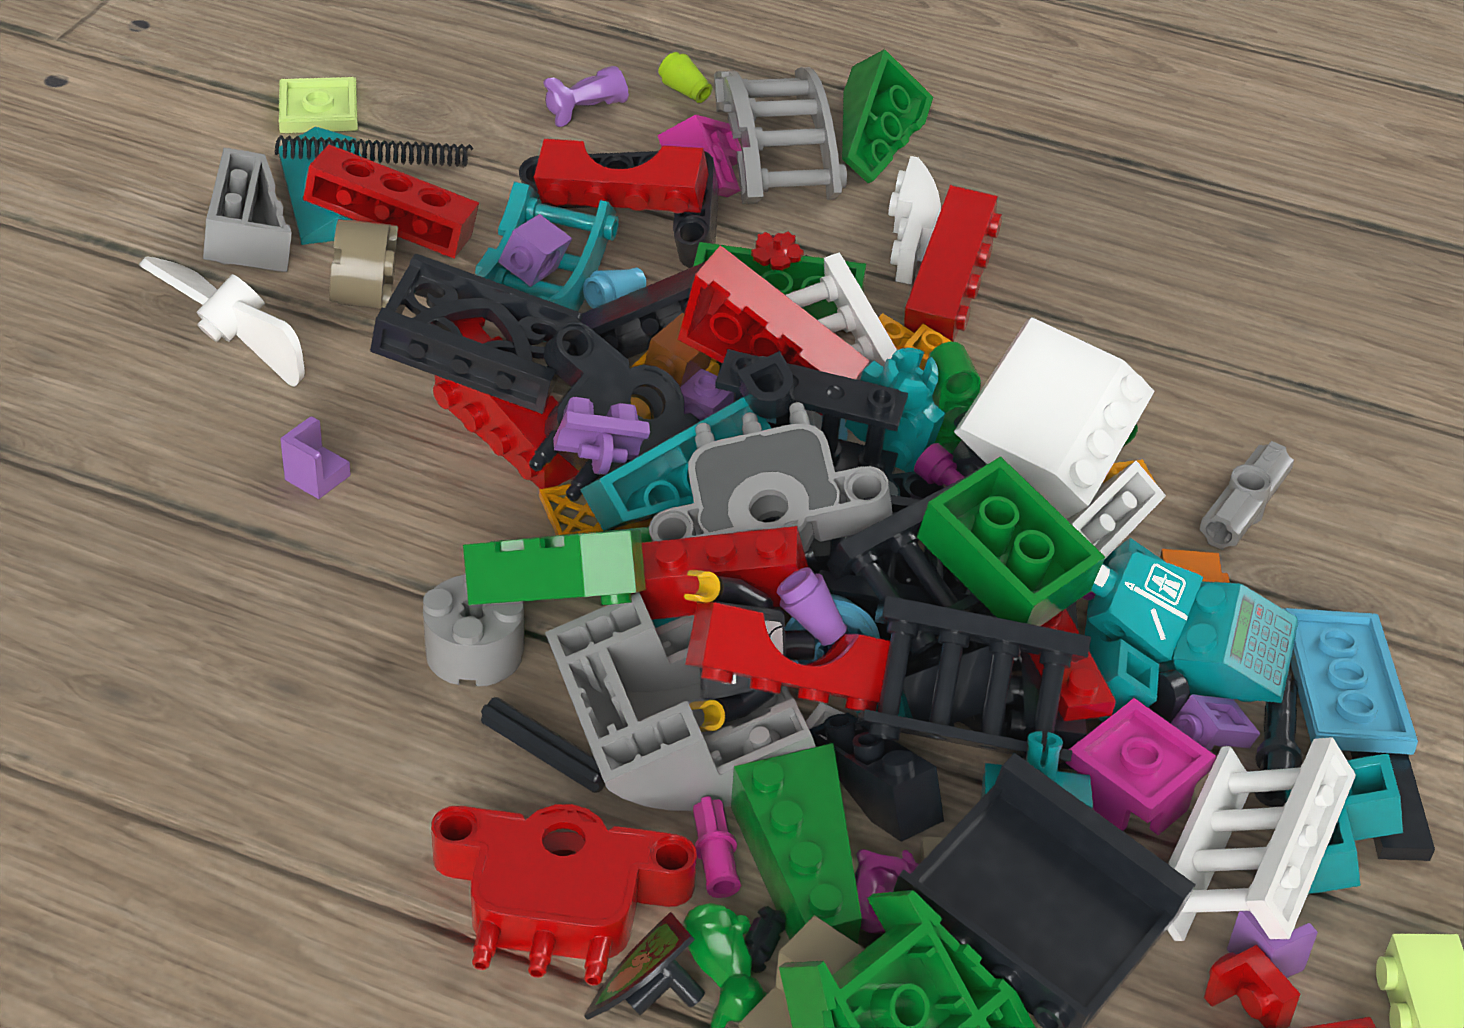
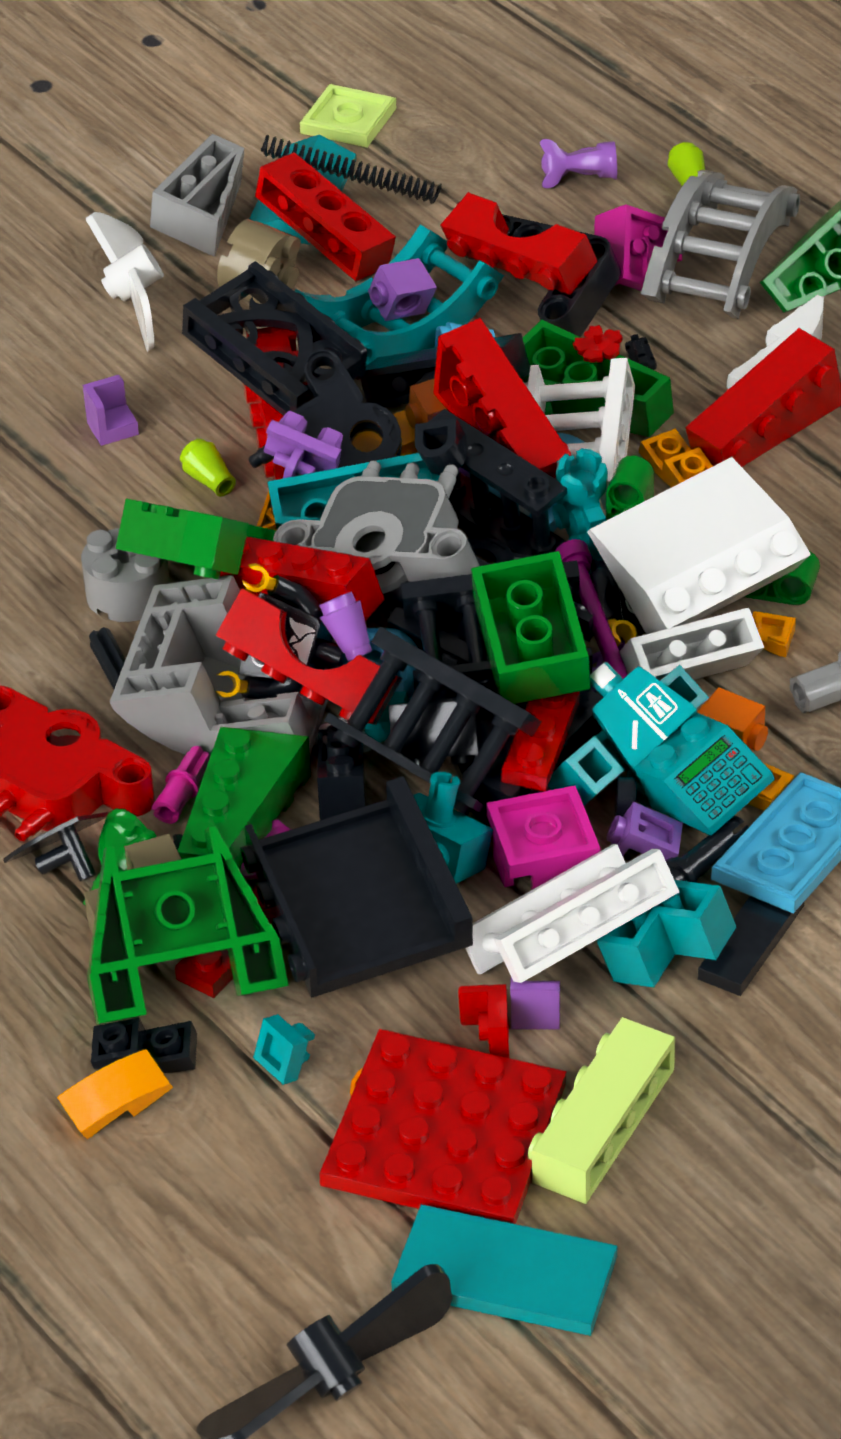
camera: 35 degrees right, 0 degrees up
none -> lime cone [180,439,236,497]

